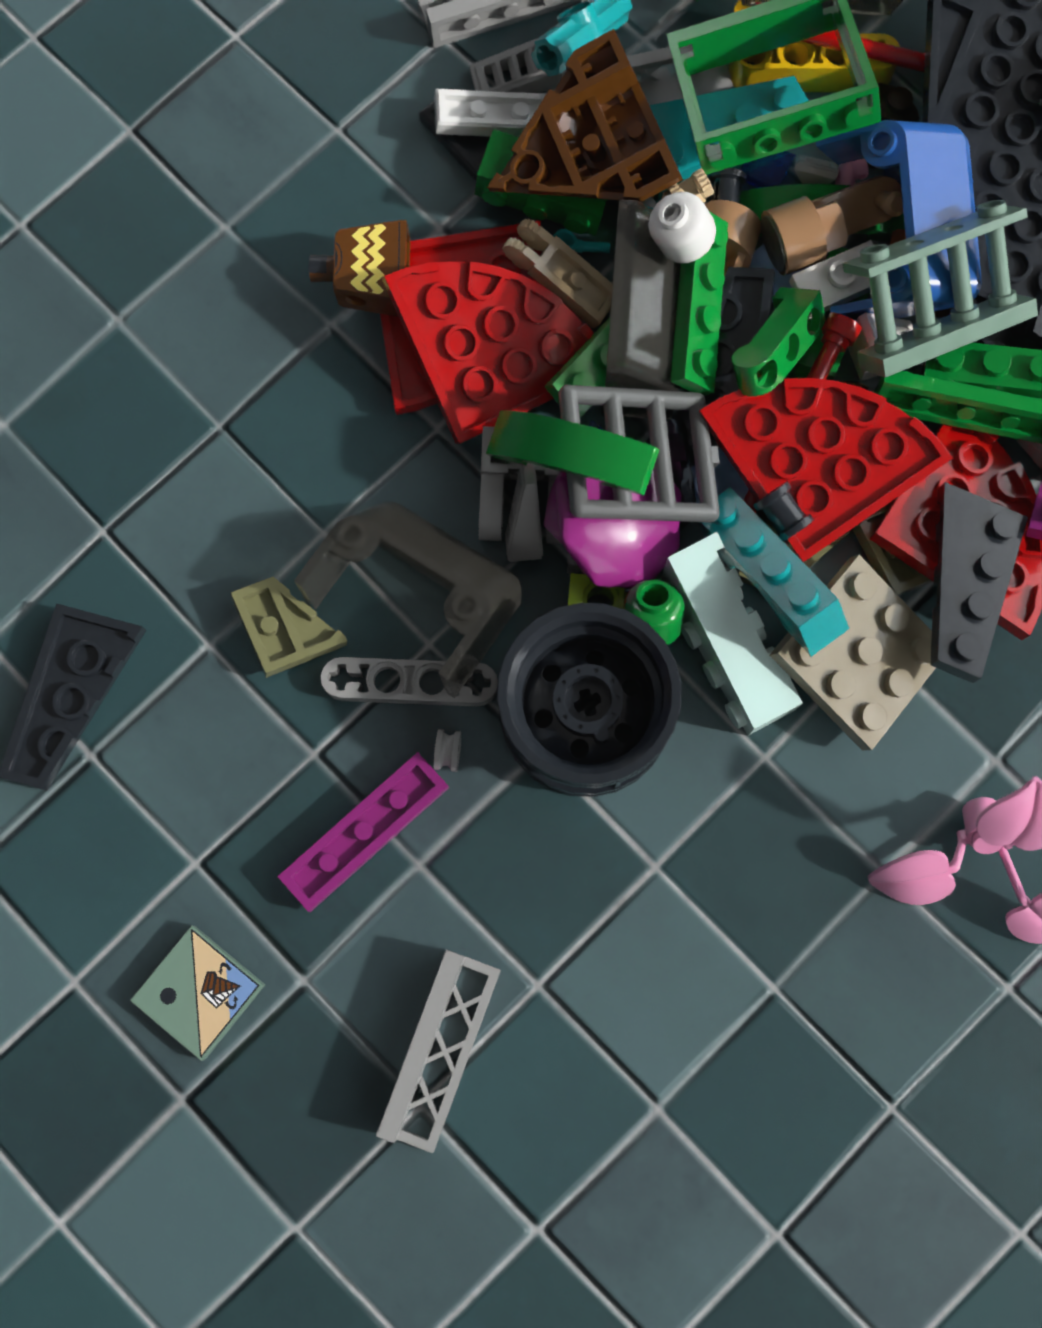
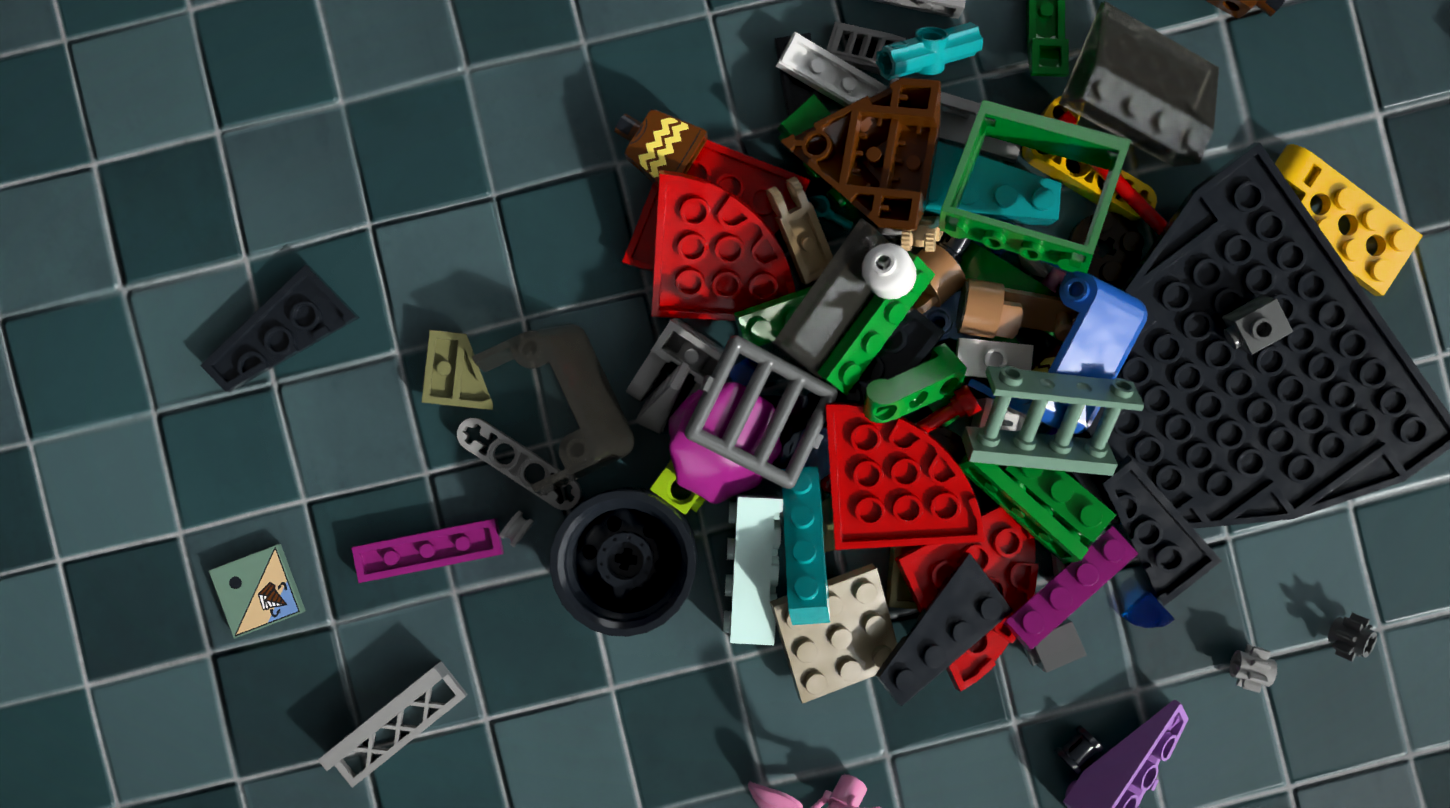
camera: 25 degrees right, 10 degrees up
green slope [486,410,659,495] -> none
green head [624,579,685,645] -> none
black bush [753,481,814,541] -> none

